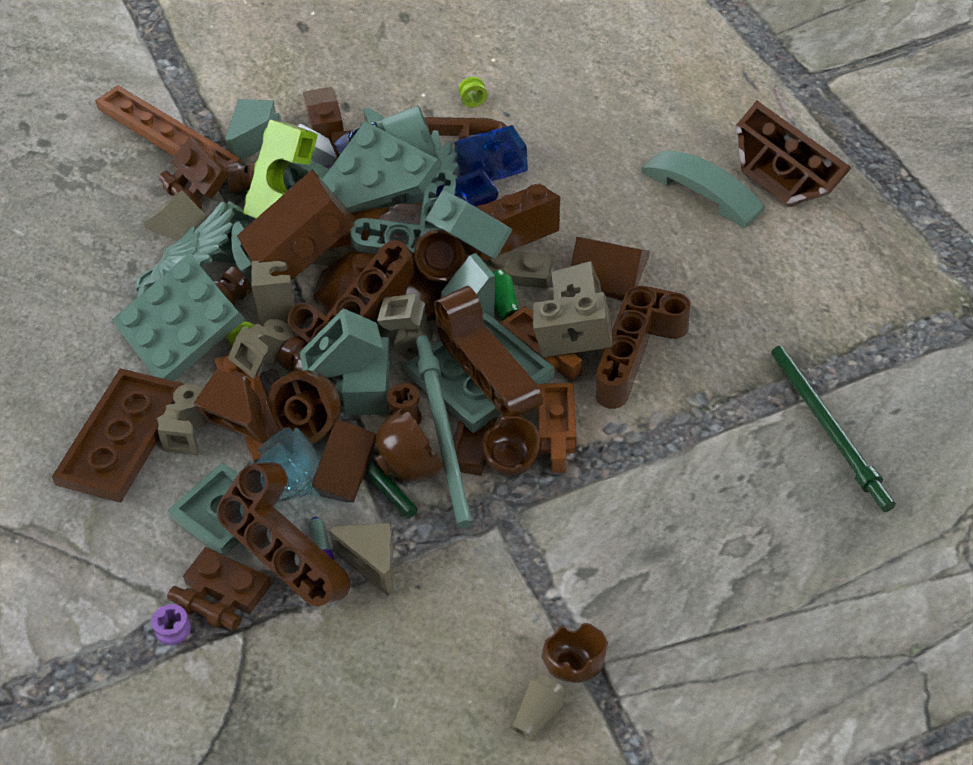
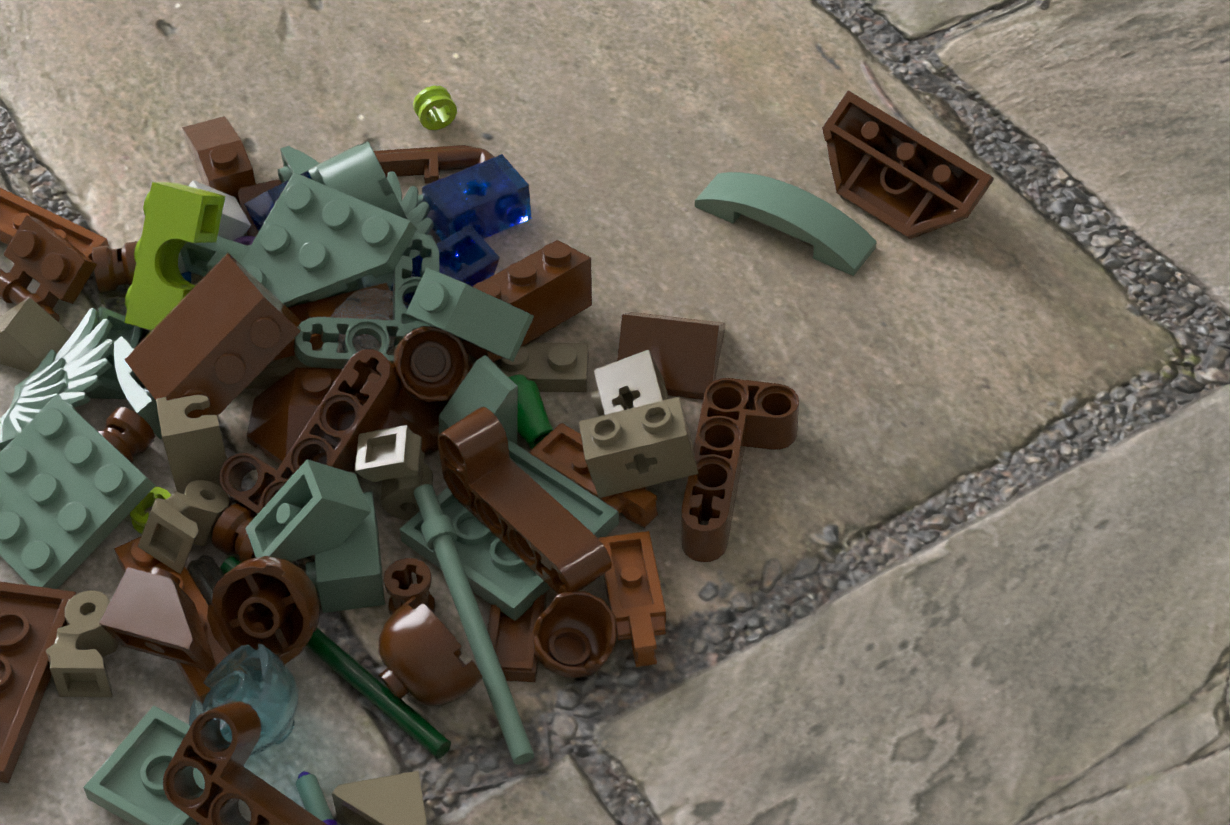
camera: 10 degrees left, 0 degrees up
sand green slope [225,99,281,161] -> none
reddish brown slope [312,420,377,503] -> none
dark green bar [771,345,896,512] -> none

